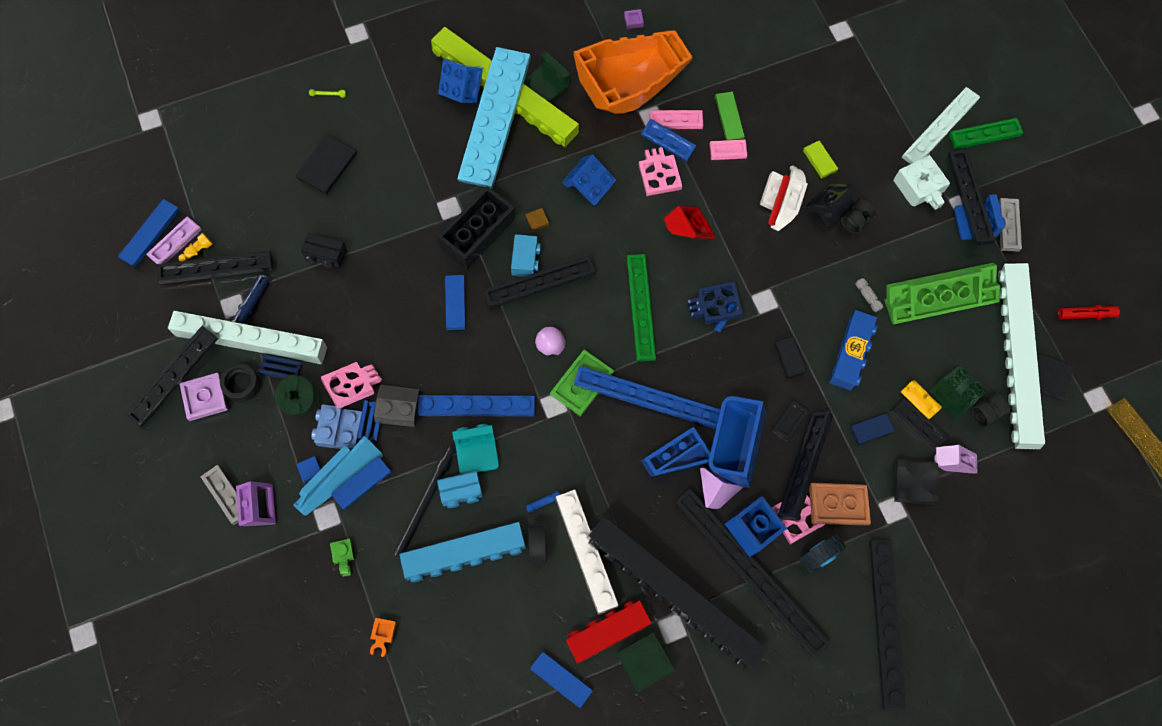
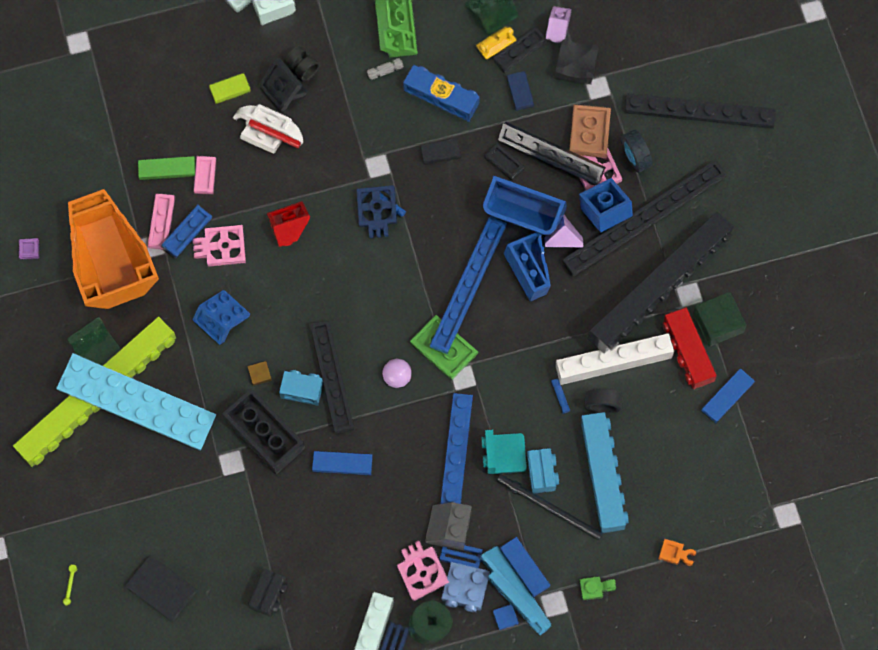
camera: 80 degrees left, 0 degrees up
blue bracket [438,59,483,103] -> none
green tile [627,254,656,362] -> none

